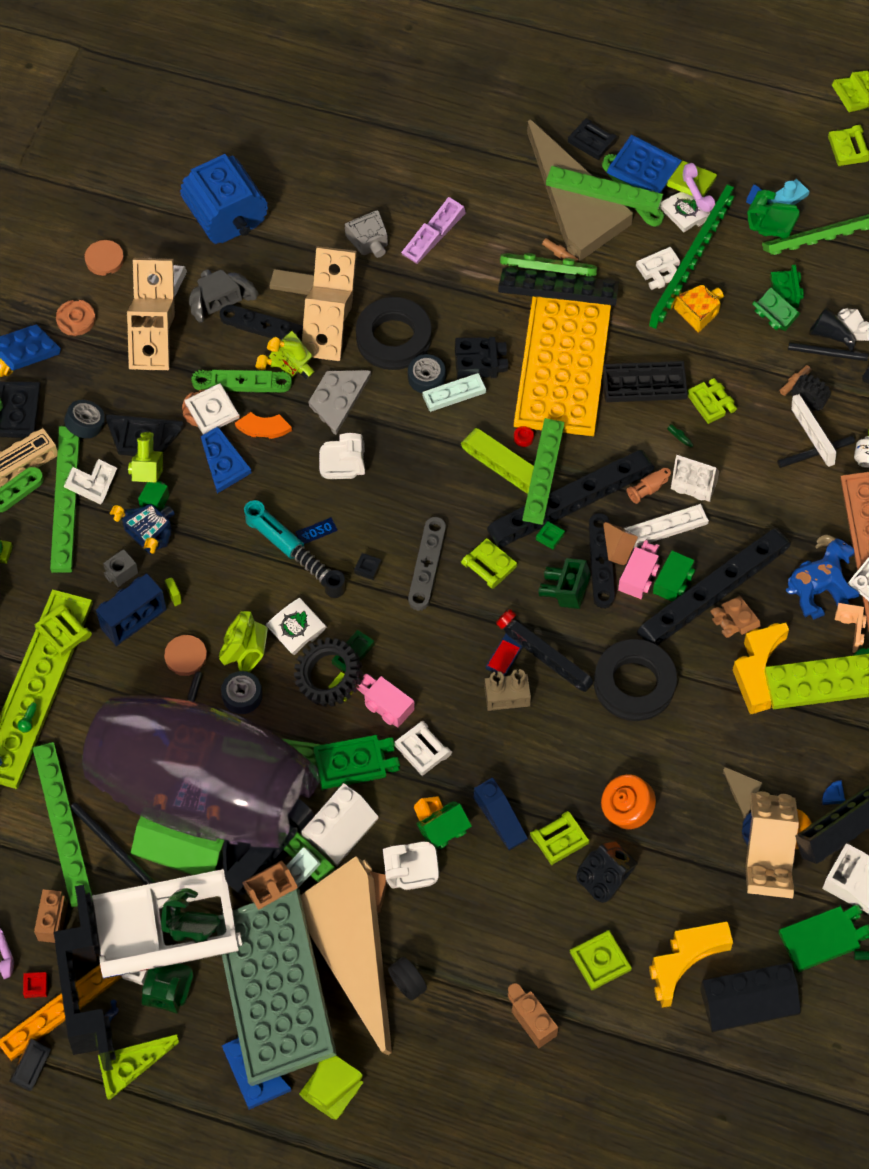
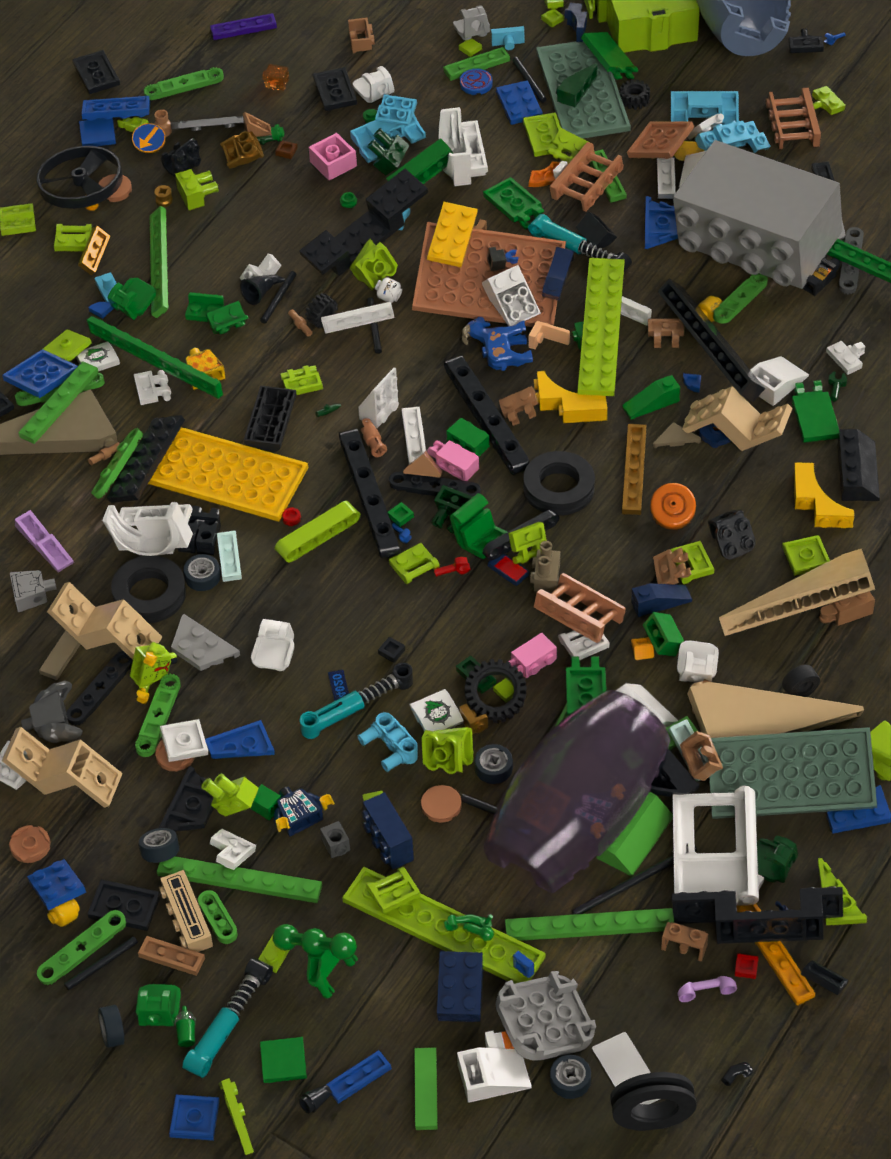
camera: 75 degrees left, 10 degrees down
dark green piece [161,888,220,943] -> none
orange tile [235,412,292,439] -> none
dark grey piece [408,517,446,611] -> none
red tile [496,609,516,629] -> none
bright green plate [522,418,565,525] -> none
lavender bar [683,163,715,212] -> none
none -> plate [78,226,110,275]
none -> white piece [102,502,193,556]
none -> medium azure piece [357,712,418,772]
none -> blue hand [392,523,412,544]
none -> red bar [434,557,471,576]
none -> green piece [444,914,493,931]
none -> green piece [450,493,507,559]
none -> pearl gold bracket [459,704,488,735]
none -> lime plate [508,522,547,564]
none -> nougat fence [534,573,626,643]
none -> green slope [622,375,680,420]
none -> pearl gold plate [622,424,646,515]
none -> medium nougat plate [653,548,691,585]
none -> tan slope [719,548,875,636]

